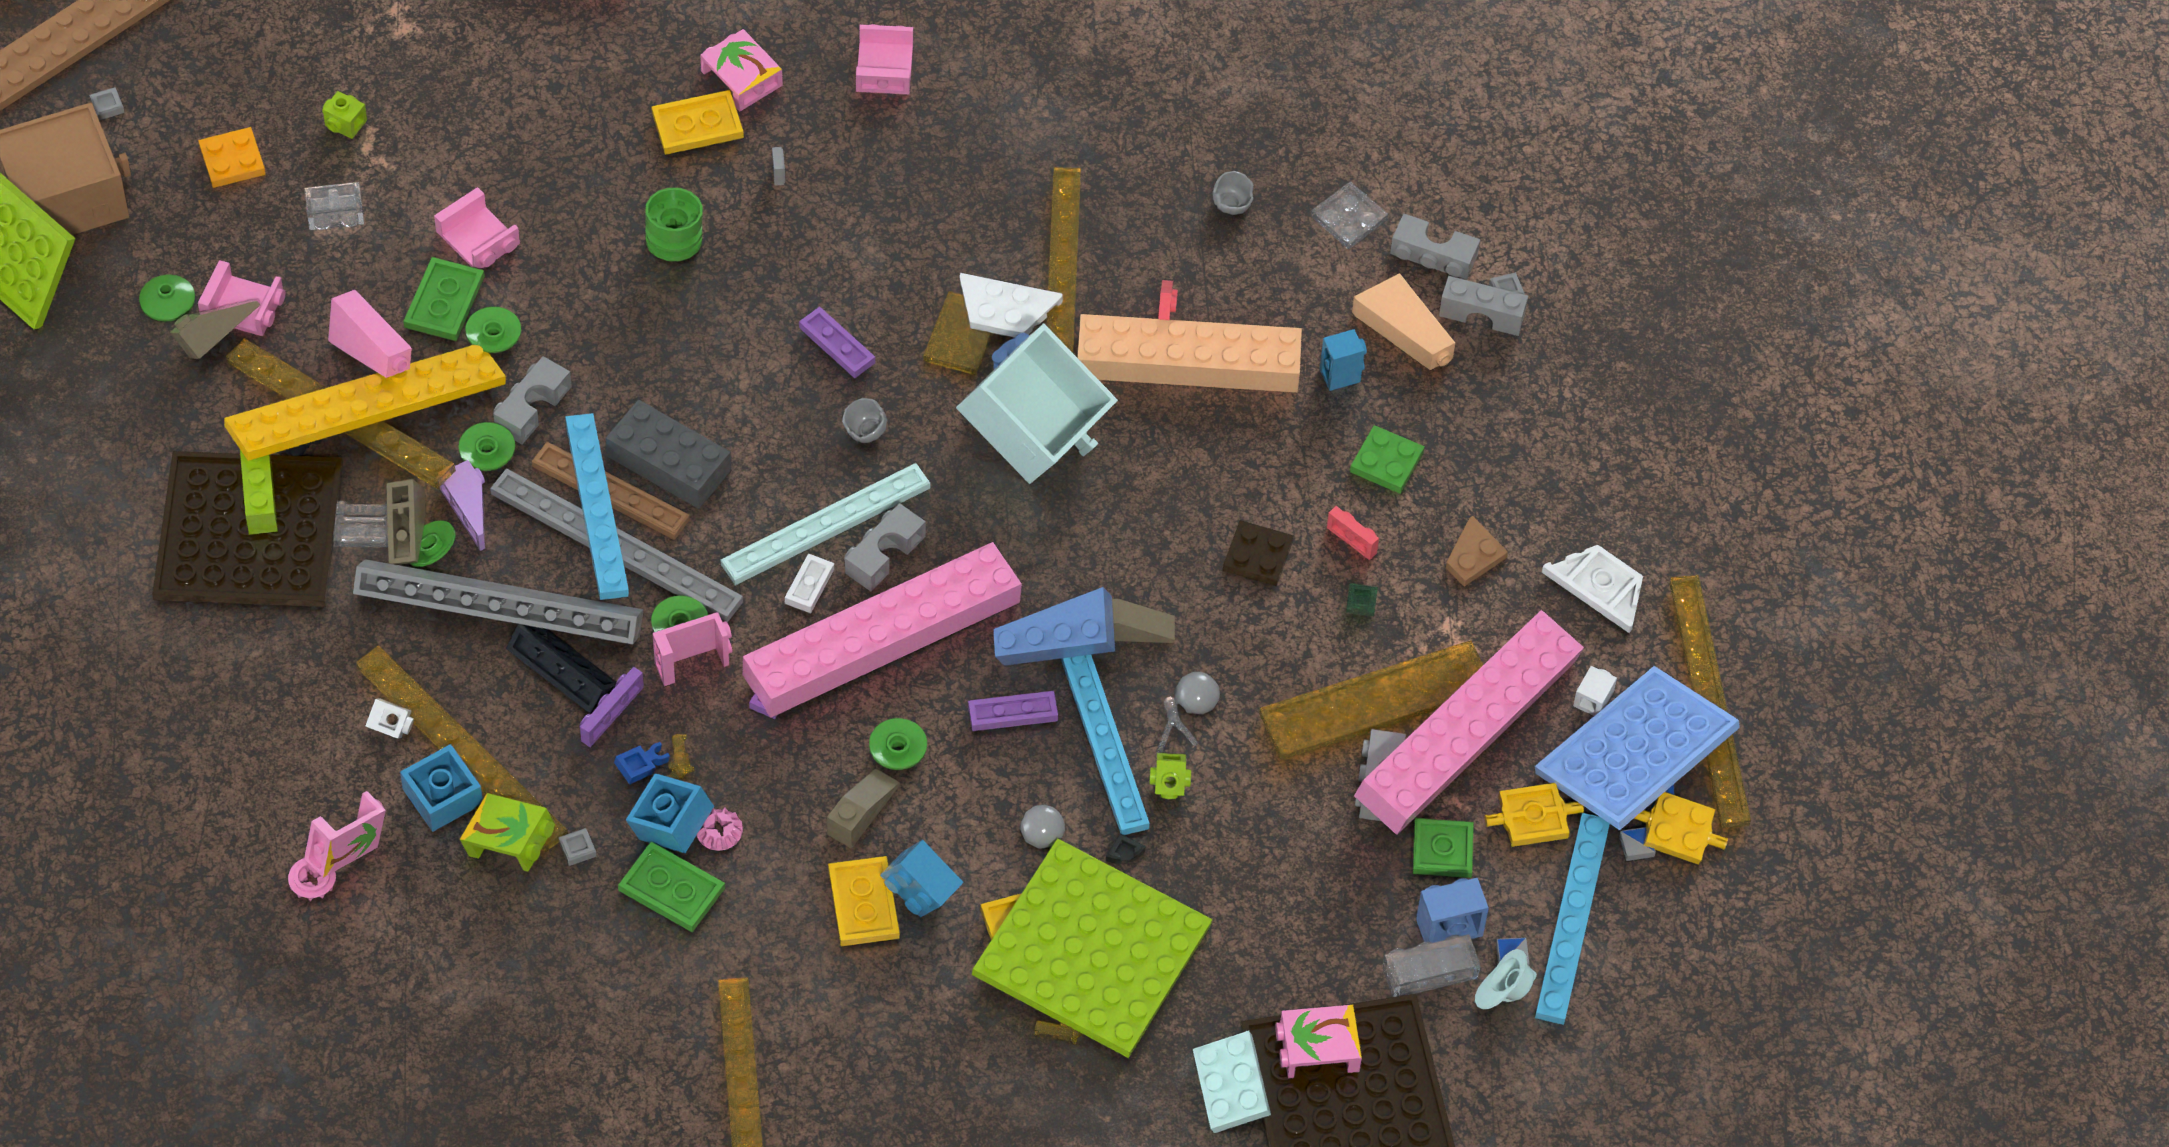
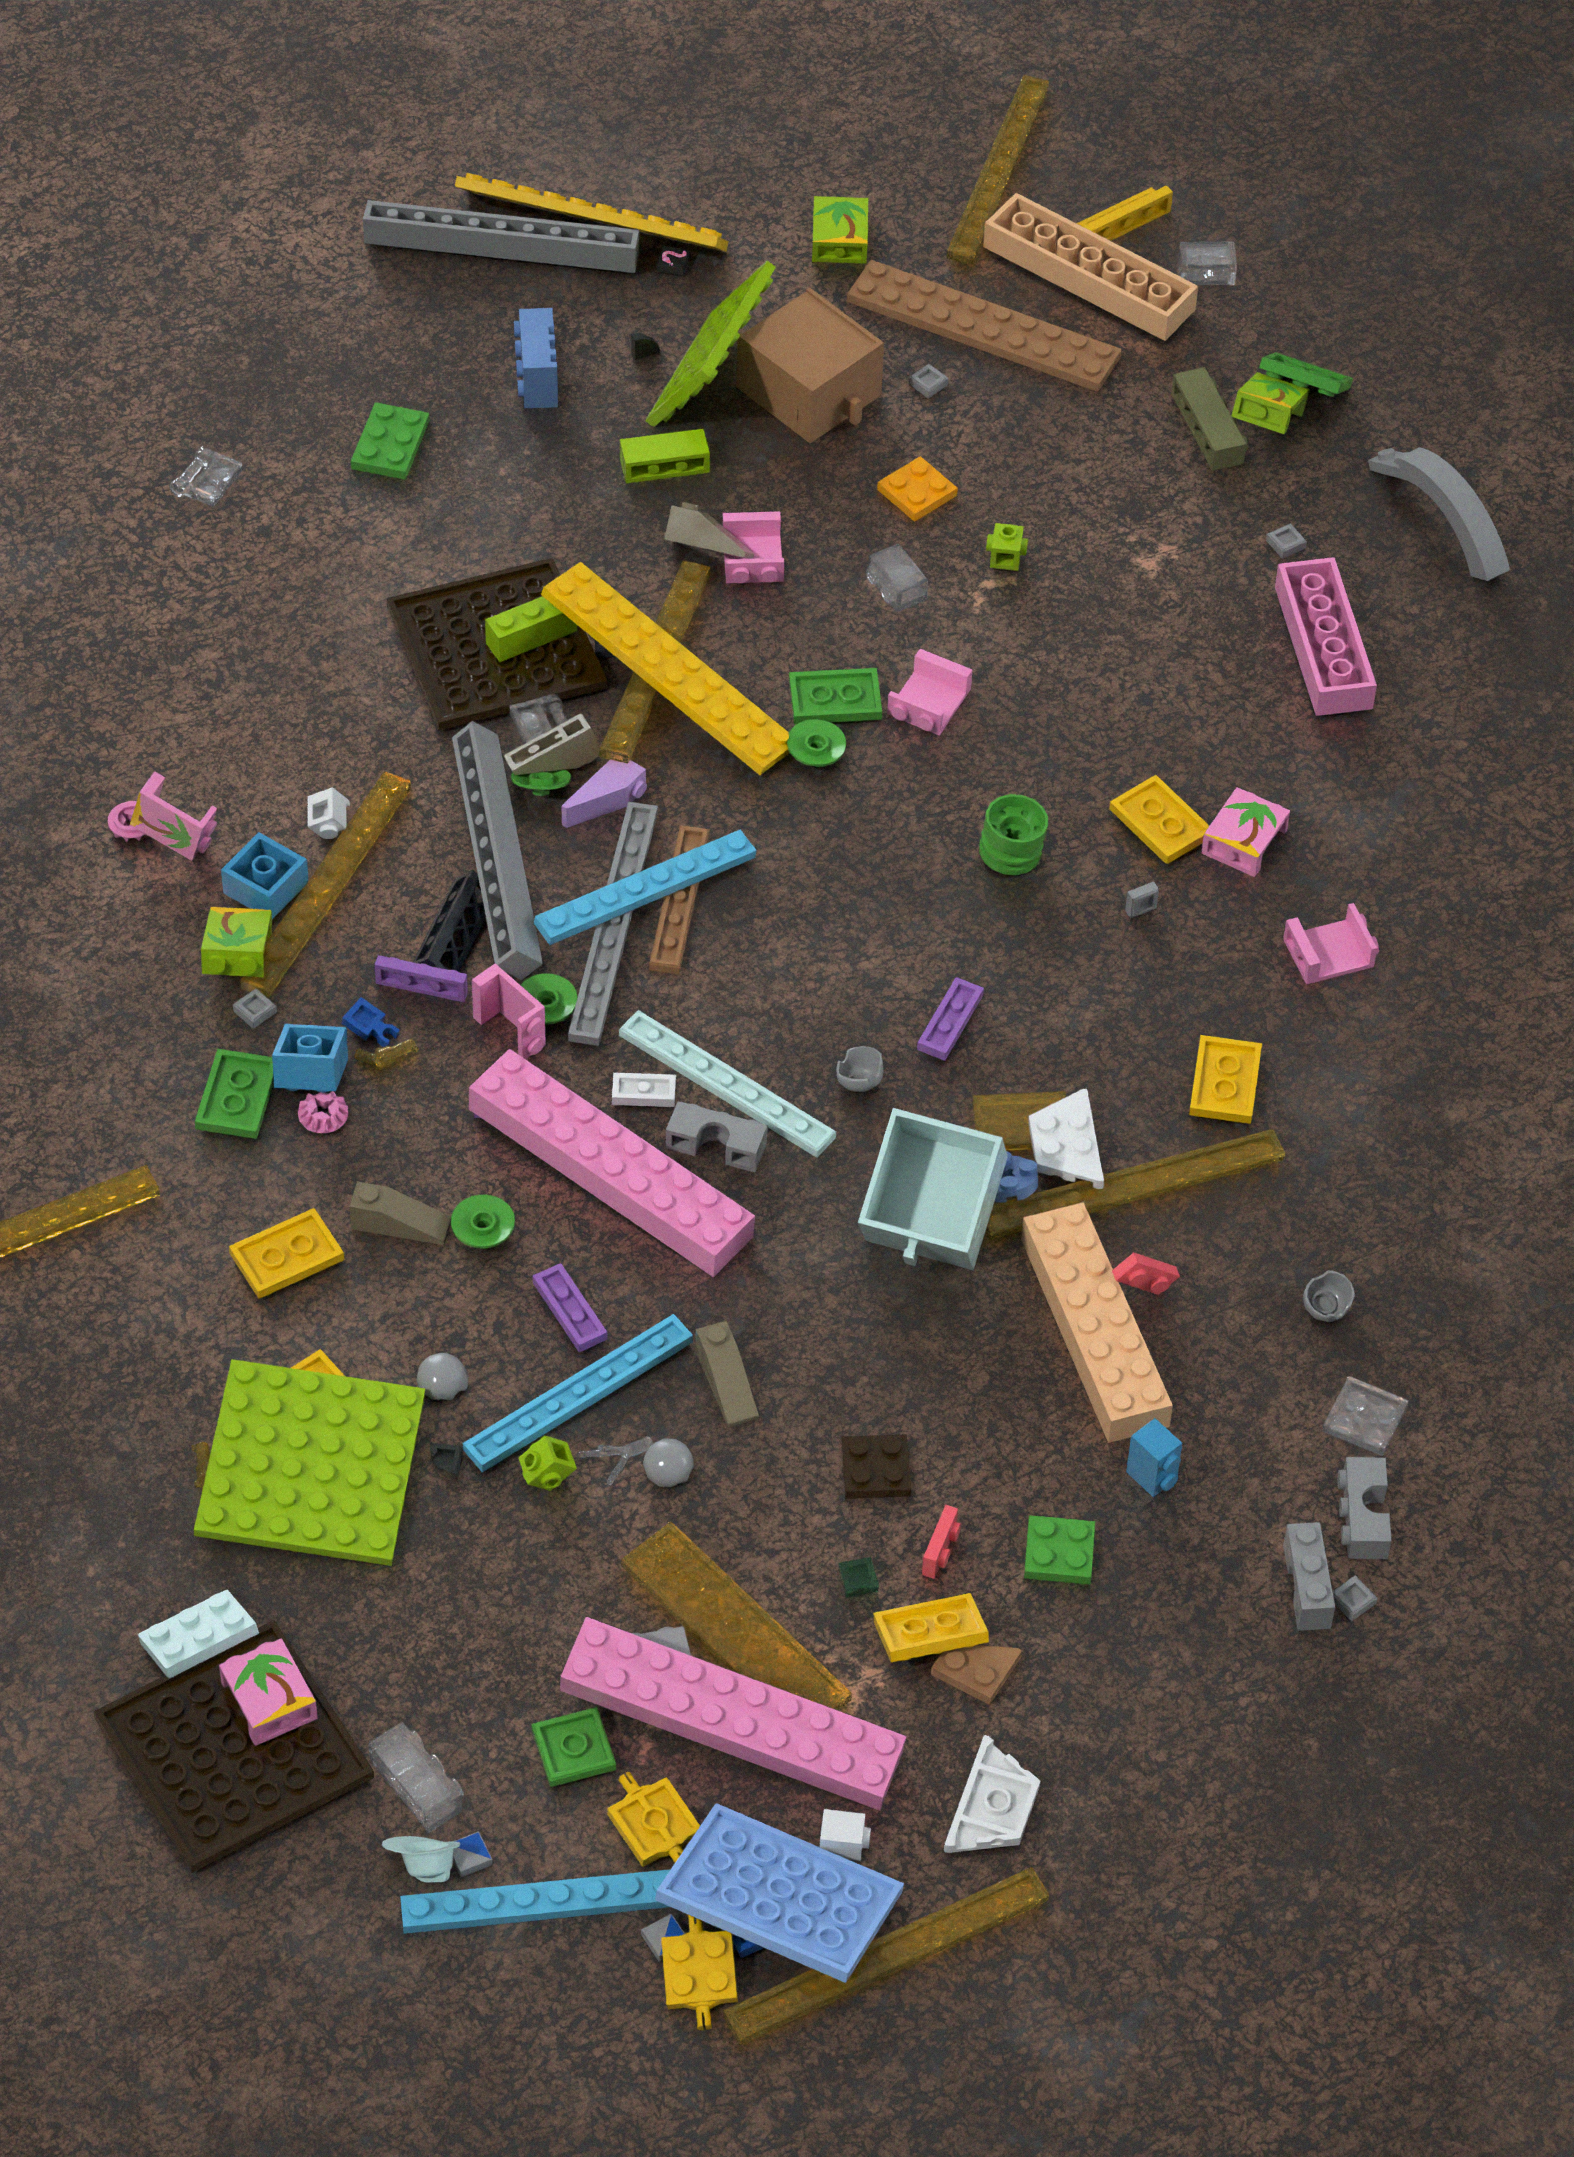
camera: 70 degrees right, 5 degrees down
bright green dish [139,275,195,322] -> none
bright pink slope [328,290,412,378] -> none
bright green dish [459,422,515,471] -> none
light grey arch [493,356,572,444] -> none
dark grey brick [606,399,731,509] -> none
dark azure brick [880,840,963,917] -> none
medium blue wedge [994,587,1115,666] -> none
light nougat slope [1352,273,1455,370] -> none
medium blue brick [1416,878,1489,950] -> none
none -> lime brick [620,429,710,483]
none -> yellow plate [873,1593,989,1662]
none -> yellow plate [1189,1035,1262,1124]

